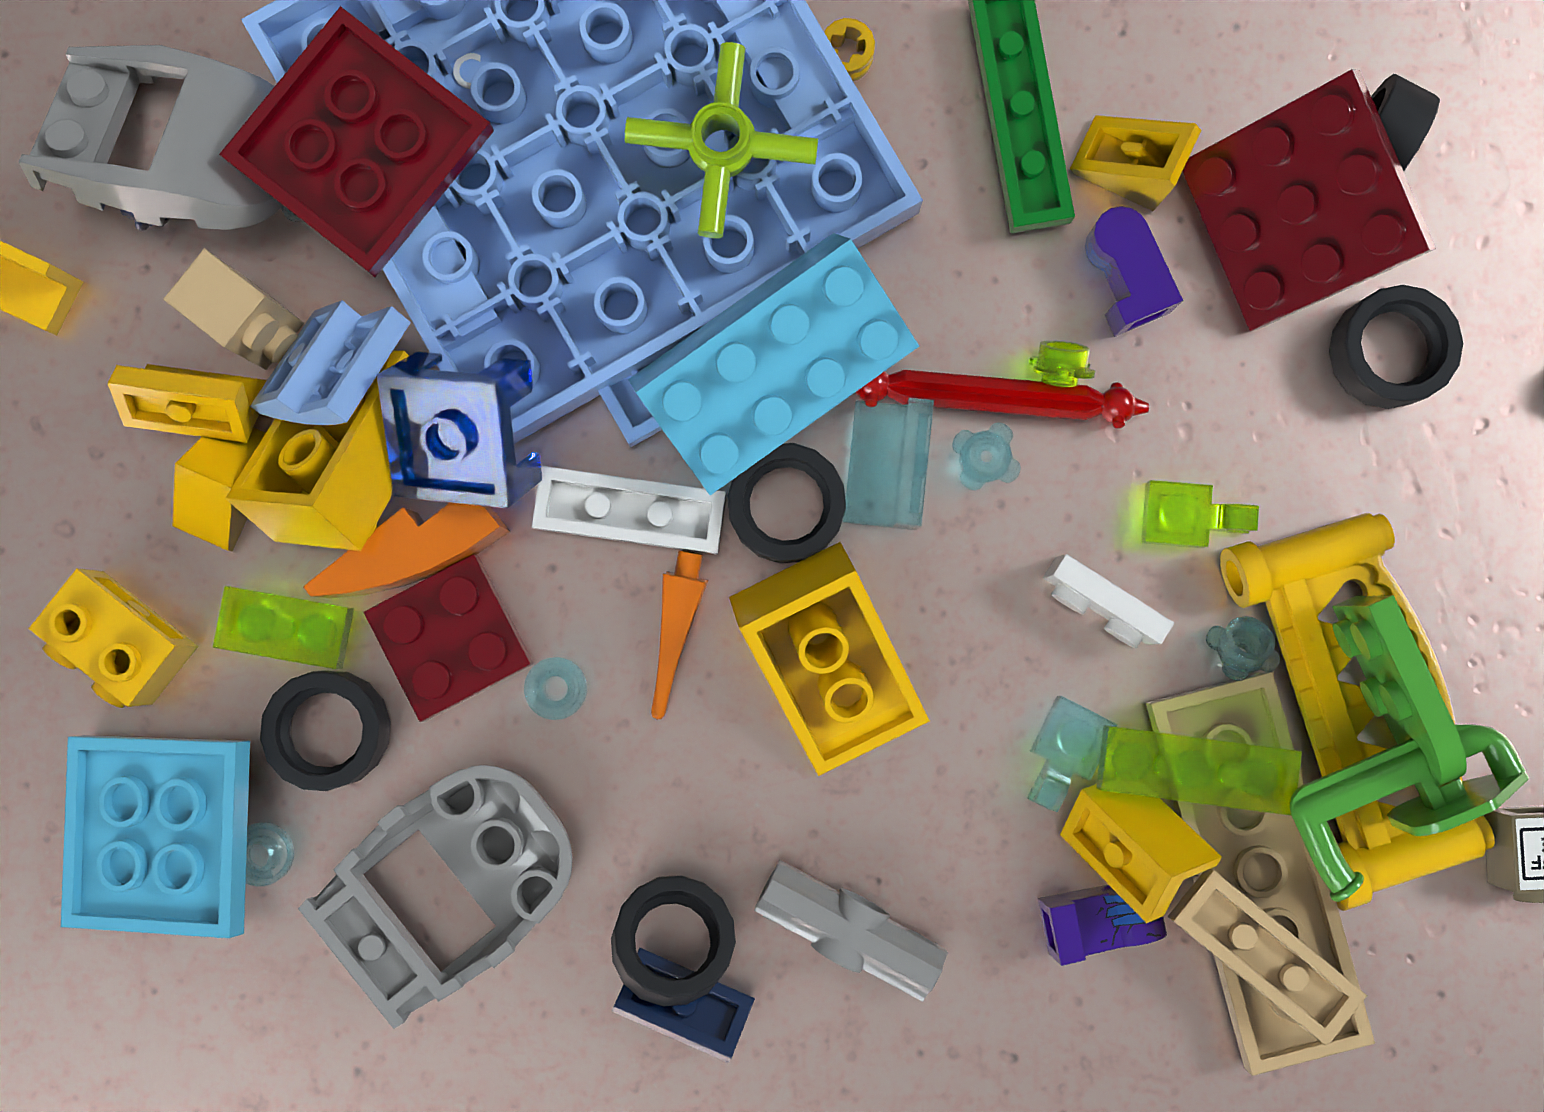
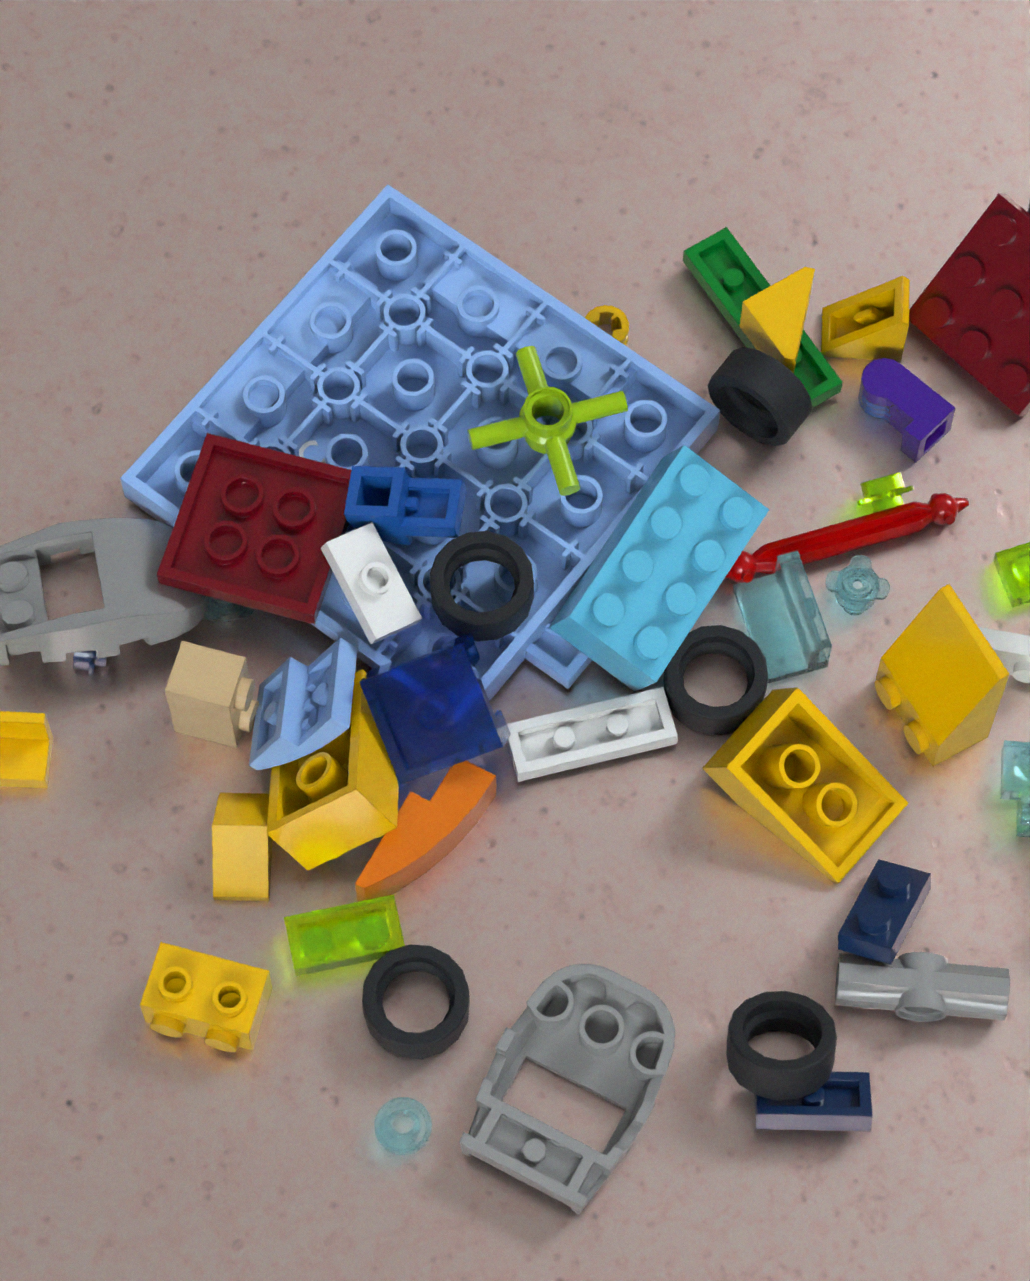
camera: 25 degrees left, 20 degrees down
medium azure plate [61,735,250,938] -> none
yellow panel [107,364,267,443] -> none
dark red plate [363,554,534,722] -> none
clear light blue plate [524,657,587,720] -> none
orange piece [651,550,709,720] -> none
none -> white plate [321,522,422,644]
none -> blue brick [344,466,467,545]
none -> black tyre [430,531,534,642]
none -> black tyre [707,347,812,446]
none -> yellow slope [740,267,815,373]
none -> dark blue plate [838,859,931,964]
none -> yellow slope [874,584,1010,767]

